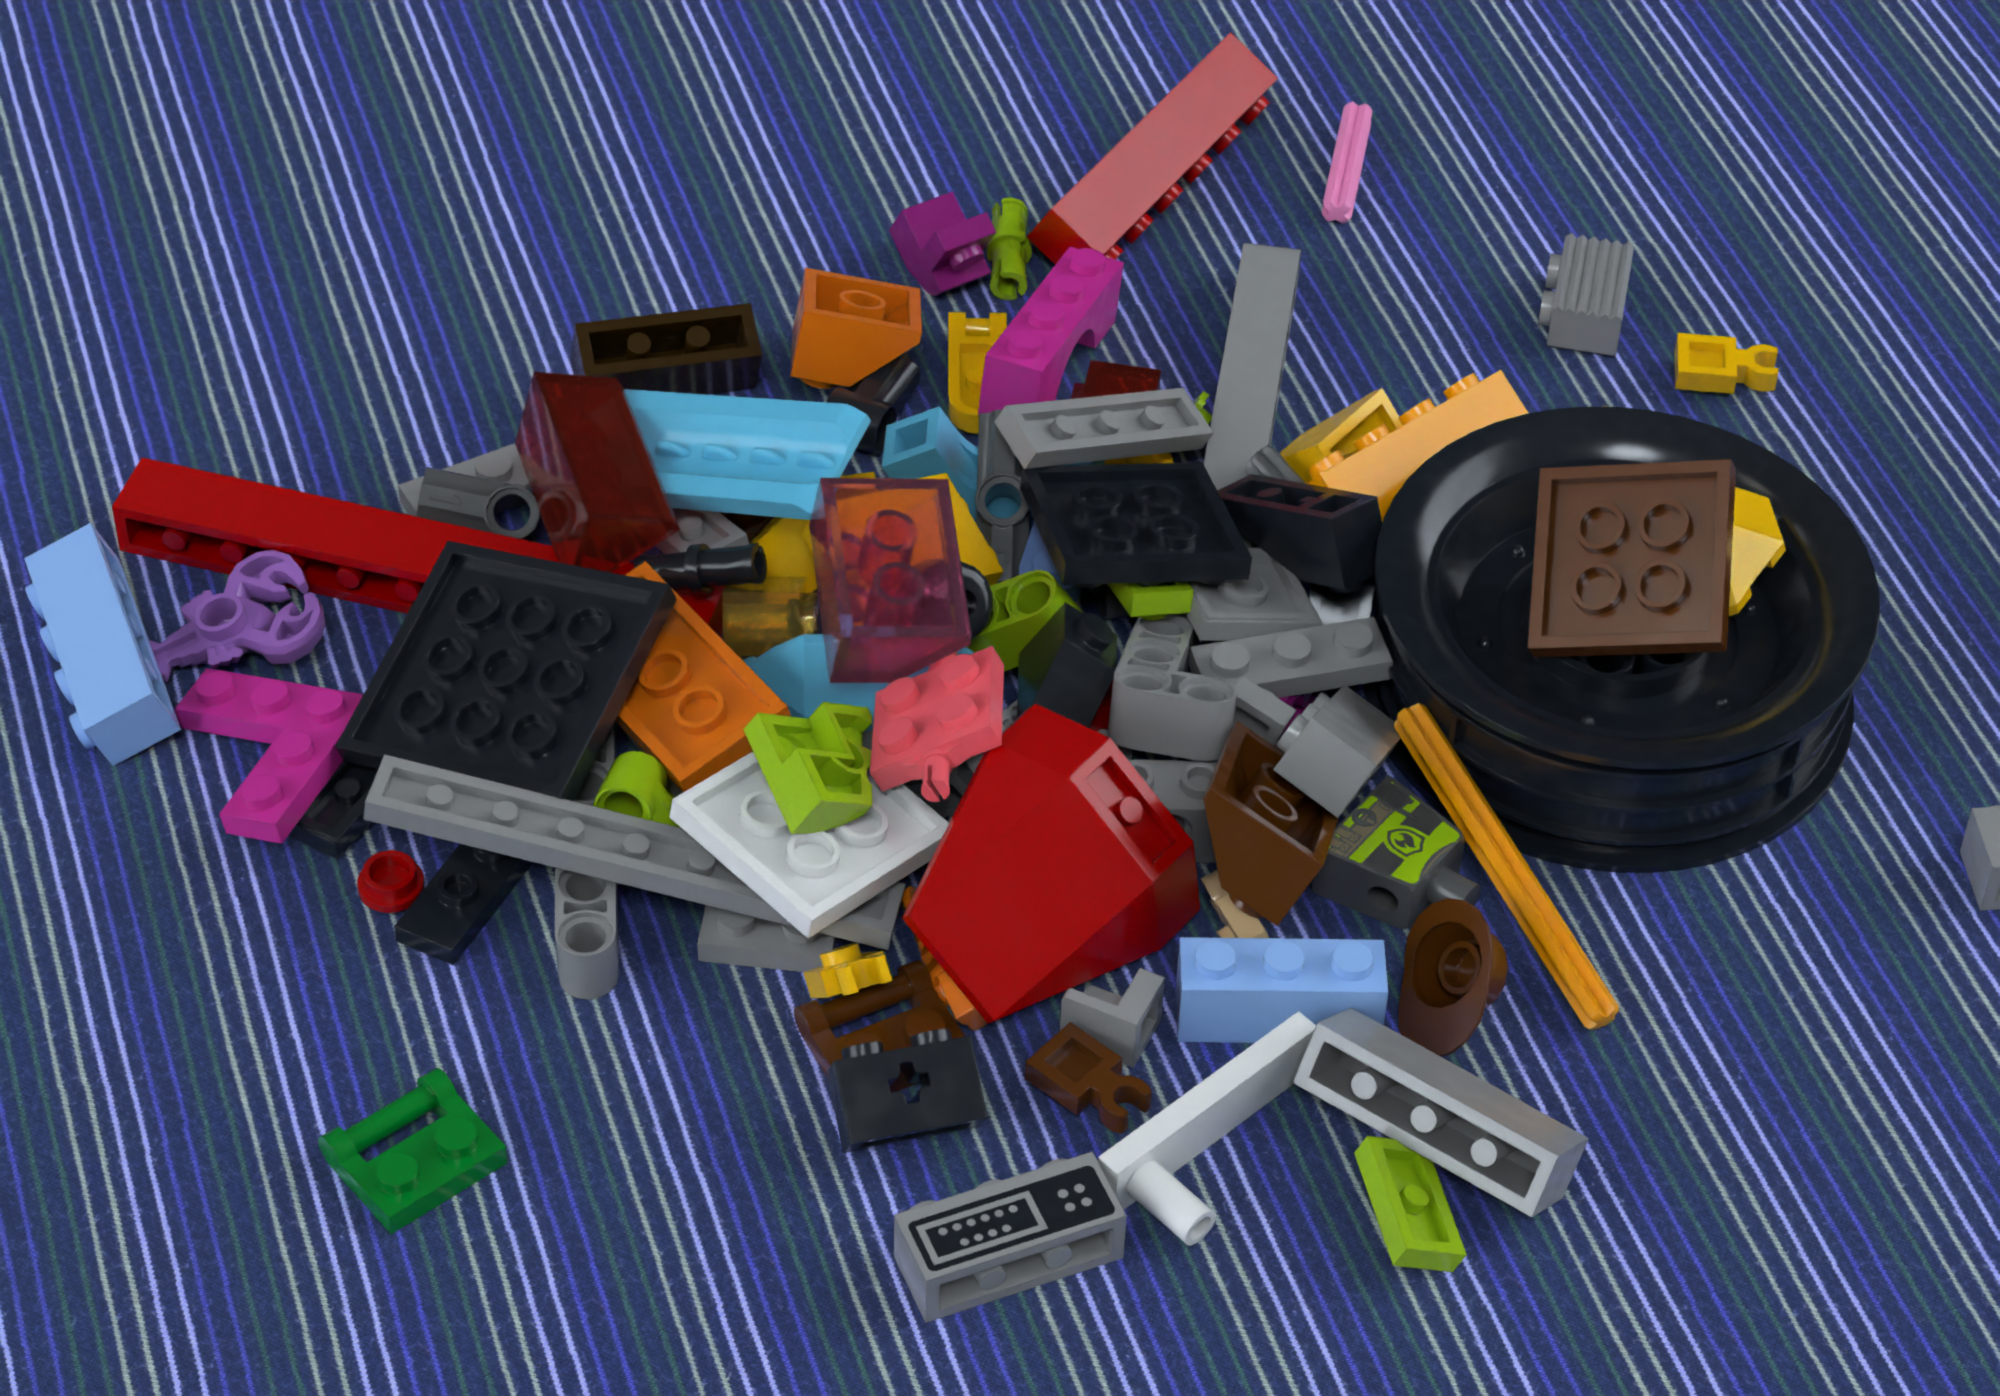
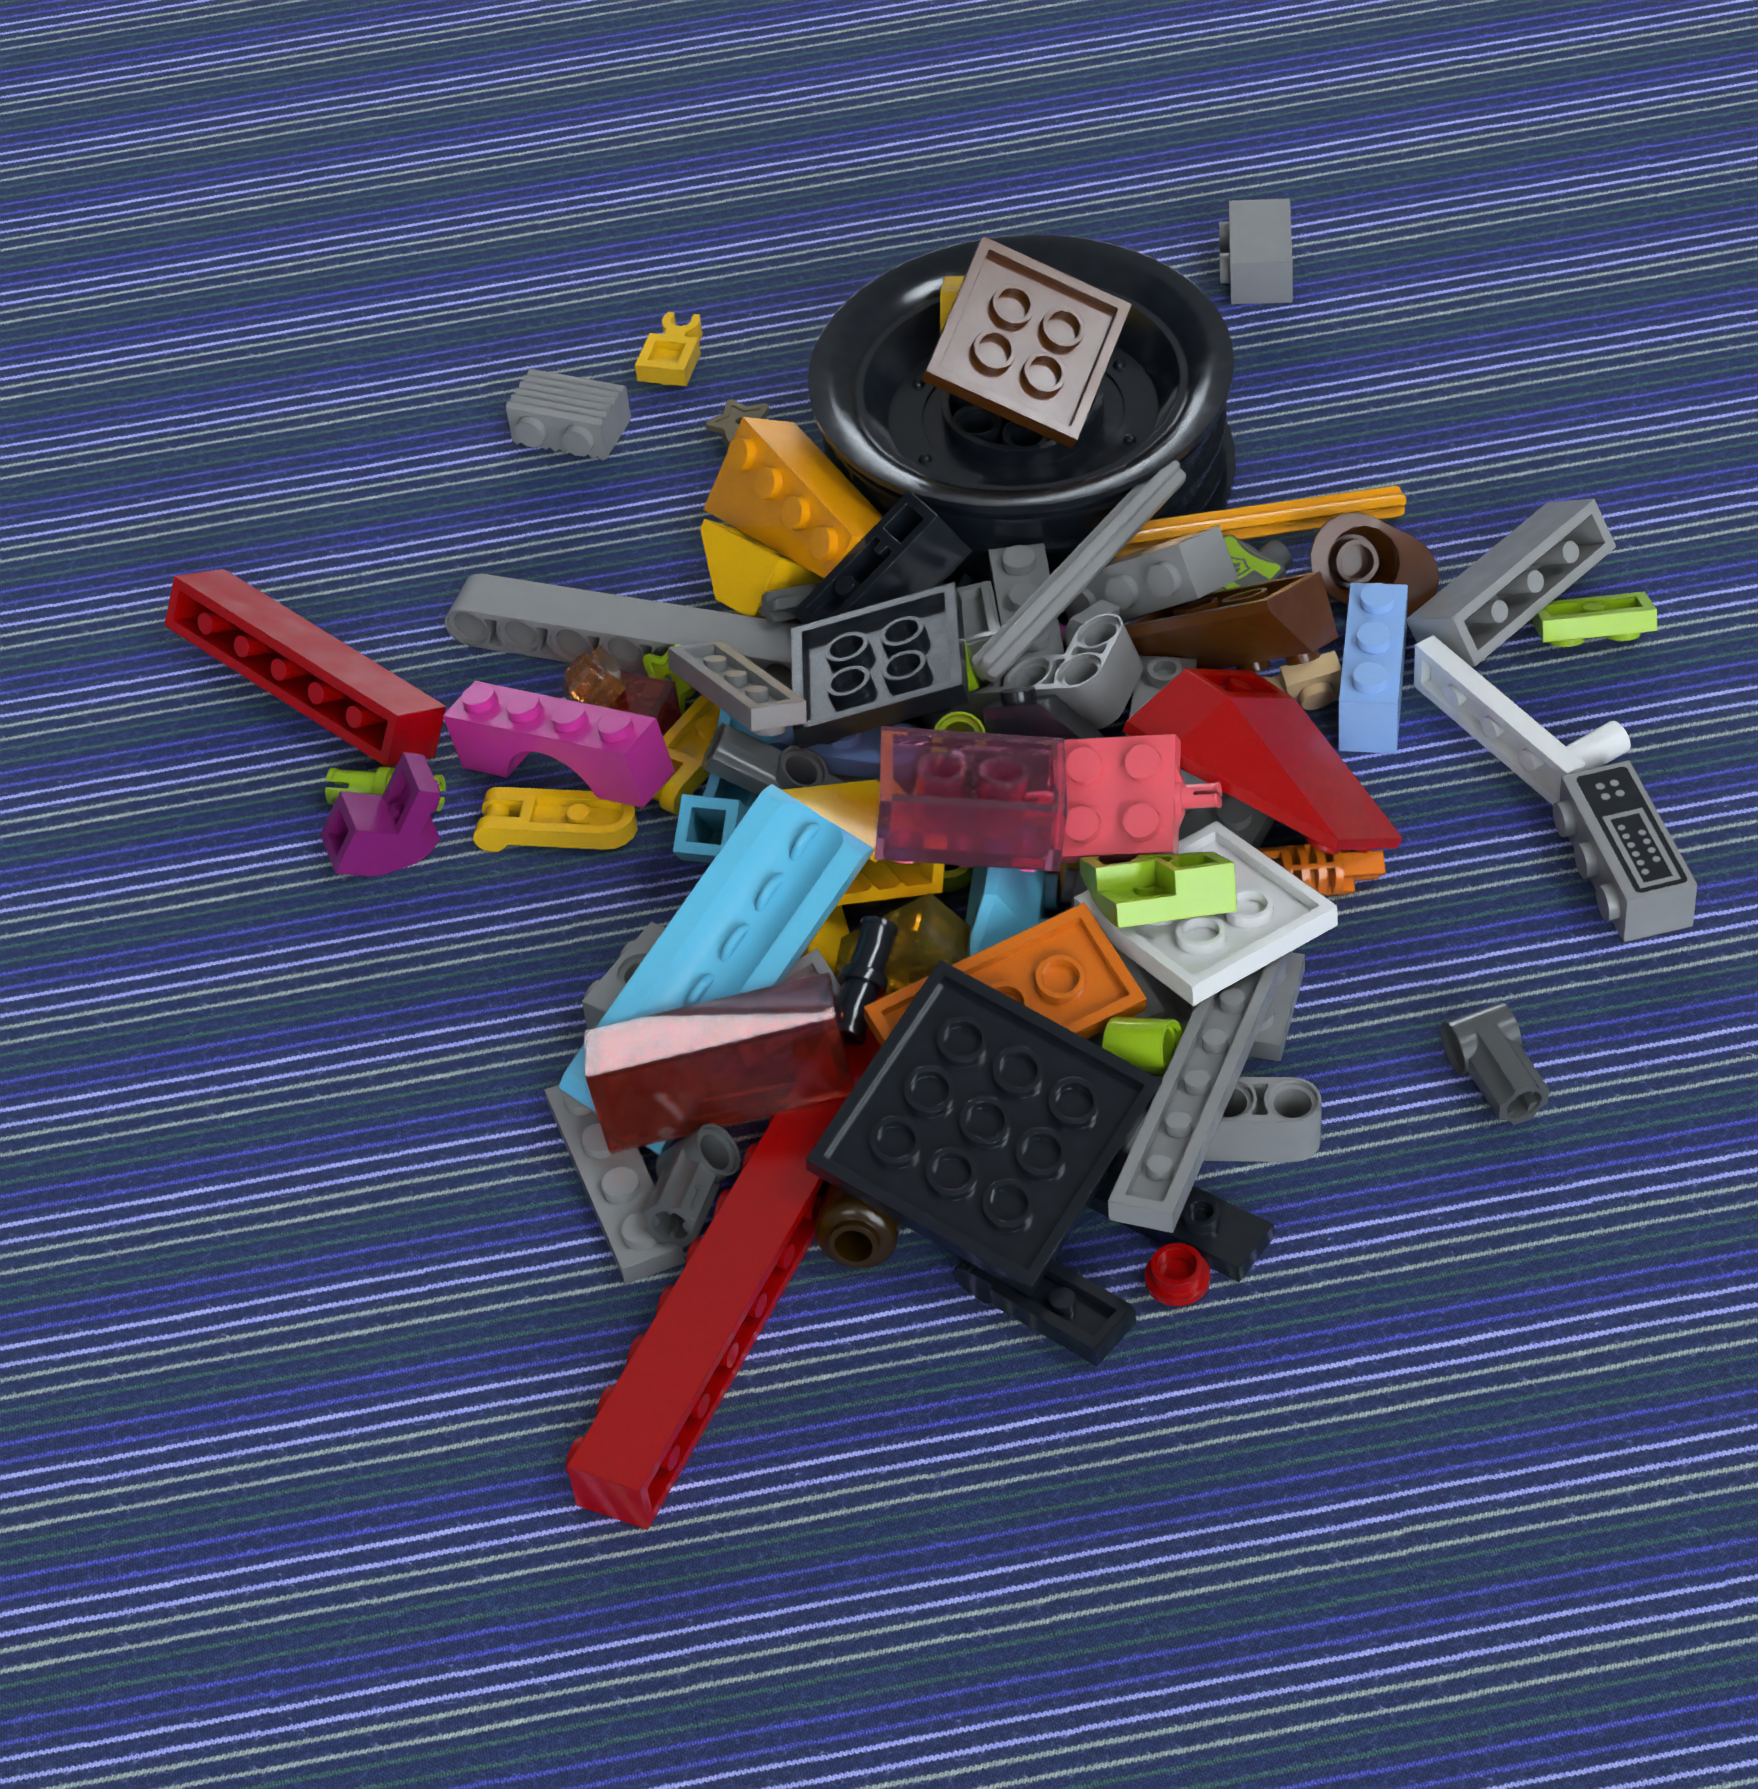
camera: 75 degrees left, 0 degrees up
light blue brick [24,523,181,766] -> none
medium lavender animal [149,550,325,682] -> none
dark pink plate [174,668,364,844] -> none
green plate [318,1067,508,1234] -> none
dark brown brick [570,303,762,404] -> none
orange slope [791,267,922,389] -> none
reddish brown plate [794,960,965,1093] -> none
yellow plate [803,943,893,998] -> none
black piece [827,351,920,456] -> none
black brick [827,1029,988,1153] -> none
reddish brown plate [1025,1022,1152,1134] -> none
light grey panel [1060,968,1165,1068] -> none
bright pink axle [1322,101,1373,224] -> none
none -> clear orange plate [562,645,627,708]
none -> light grey axle [970,460,1186,682]
none -> dark grey piece [1440,1002,1549,1125]

